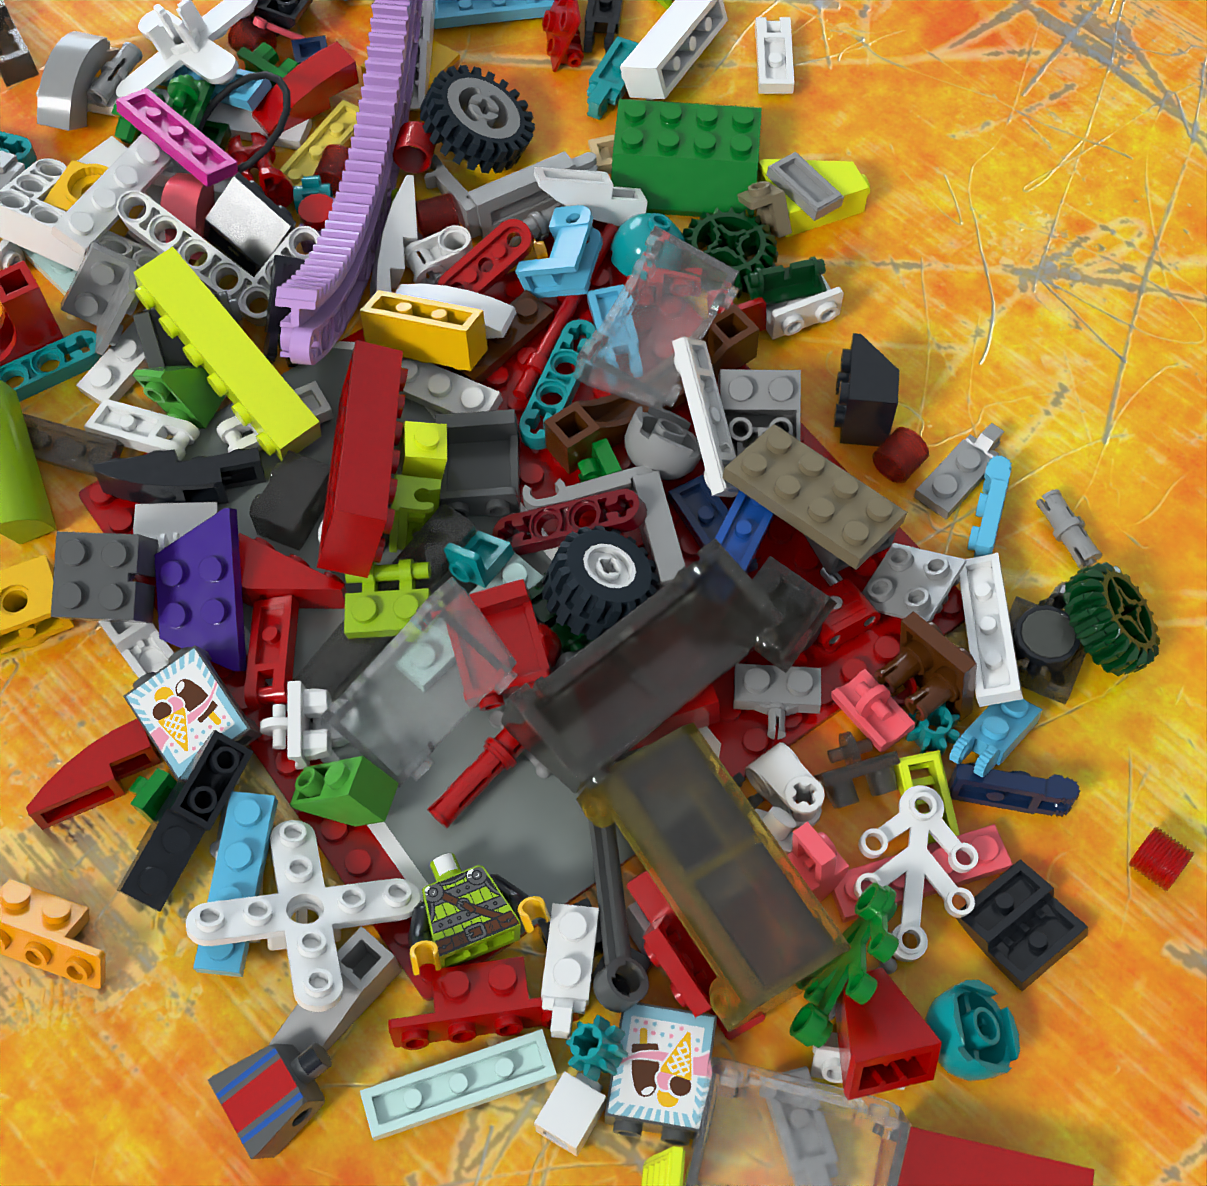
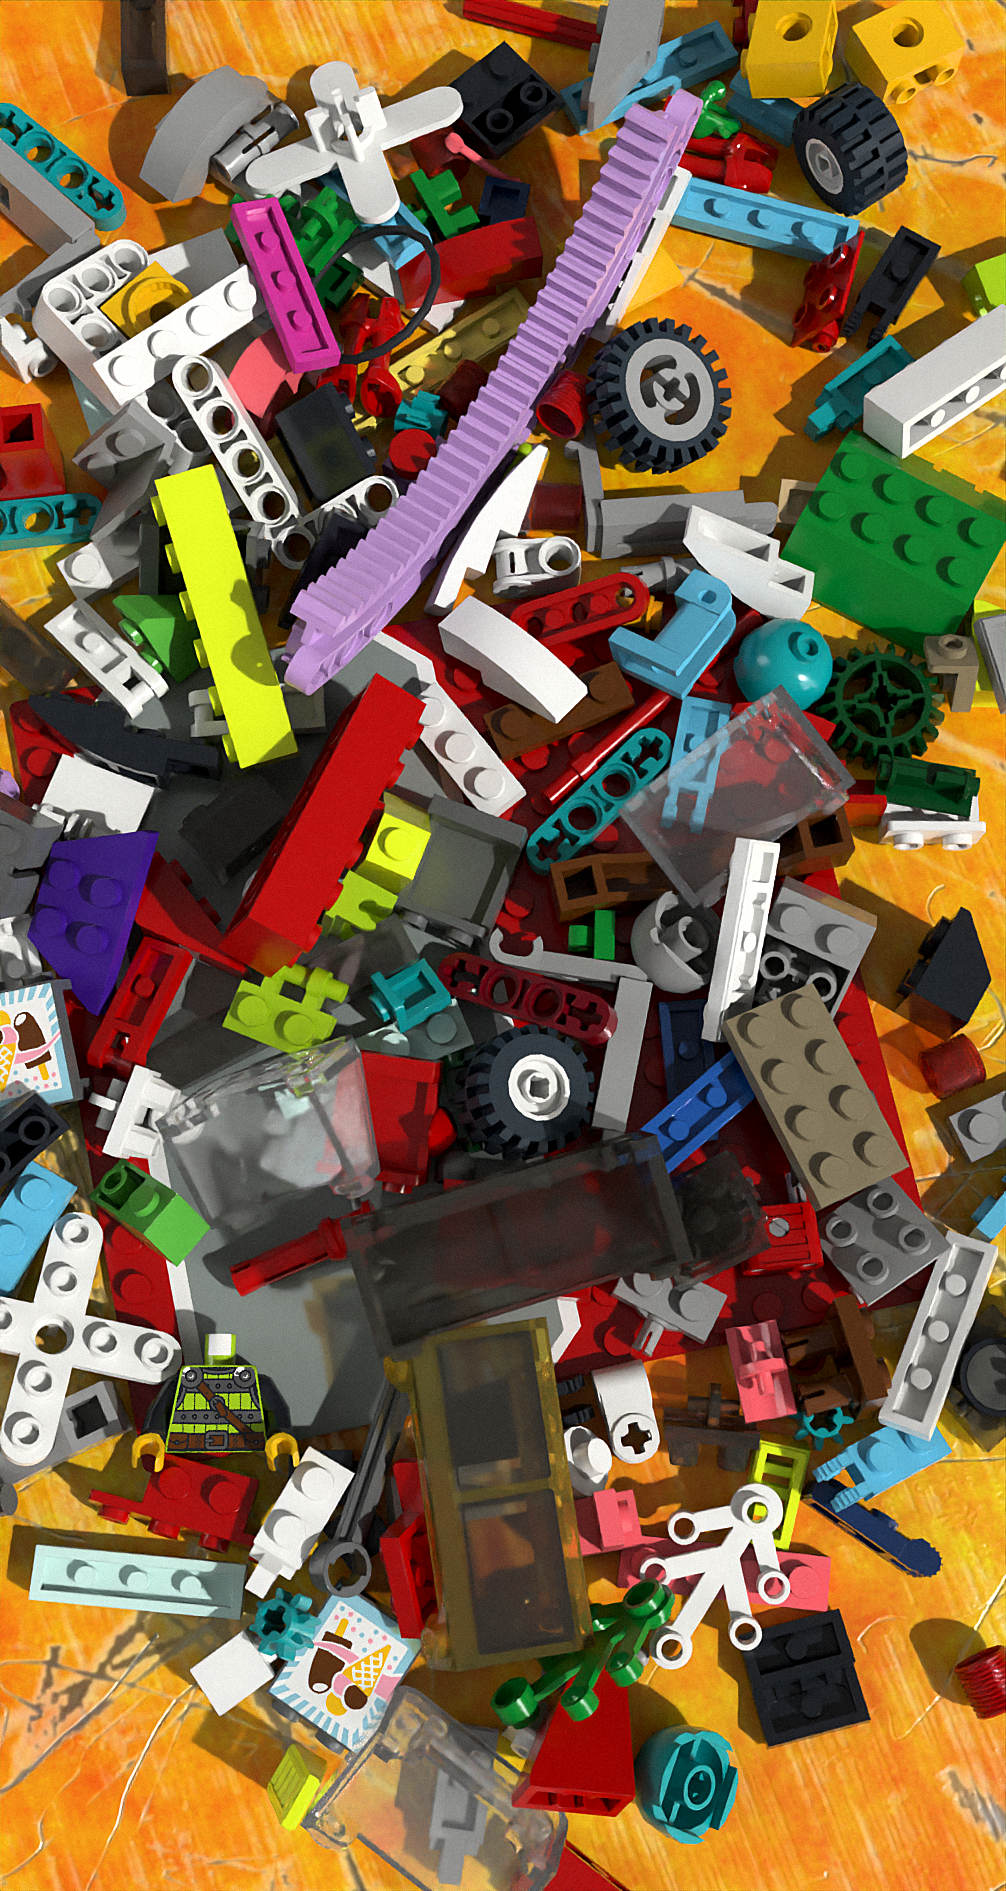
camera: 20 degrees right, 15 degrees up
yellow brick [360,290,488,371] -> none

